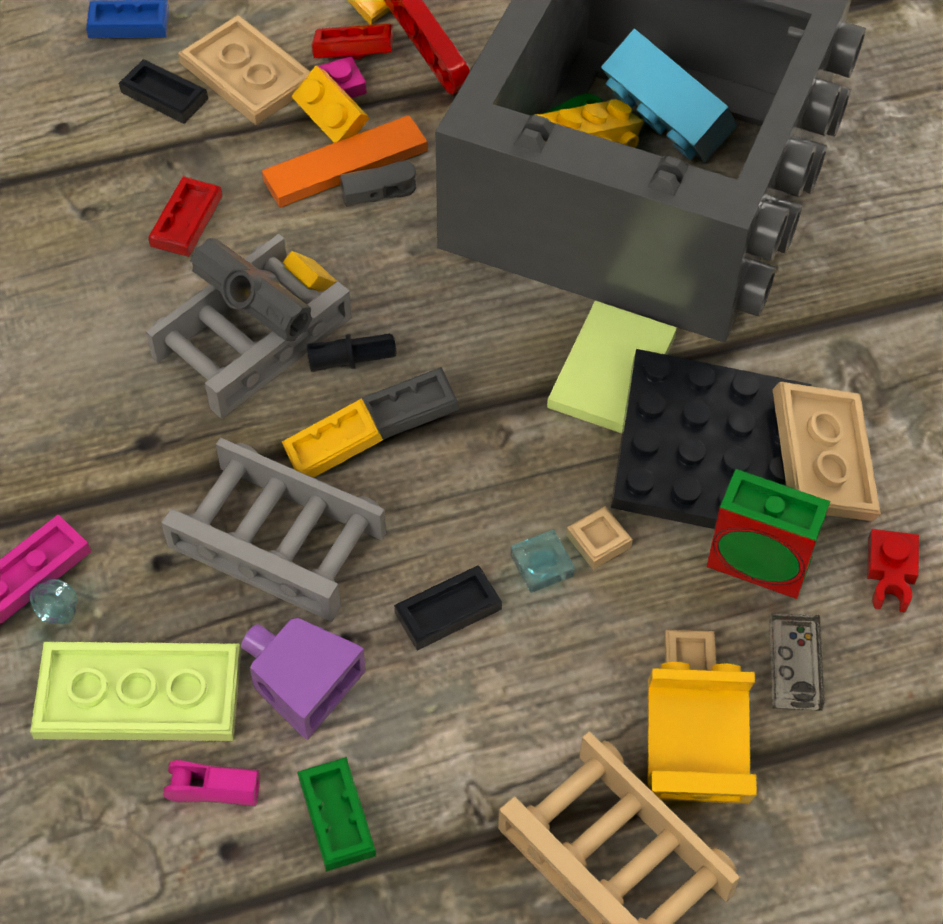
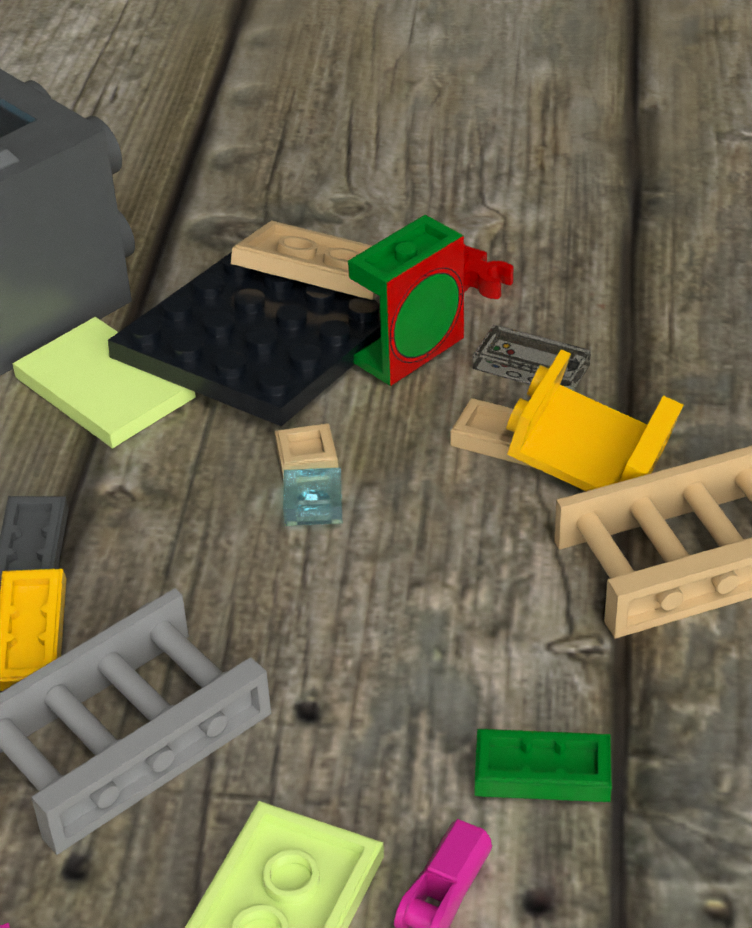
camera: 65 degrees left, 15 degrees down
medium lavender torso [241,618,366,740] -> none
black tile [394,565,502,651] -> none

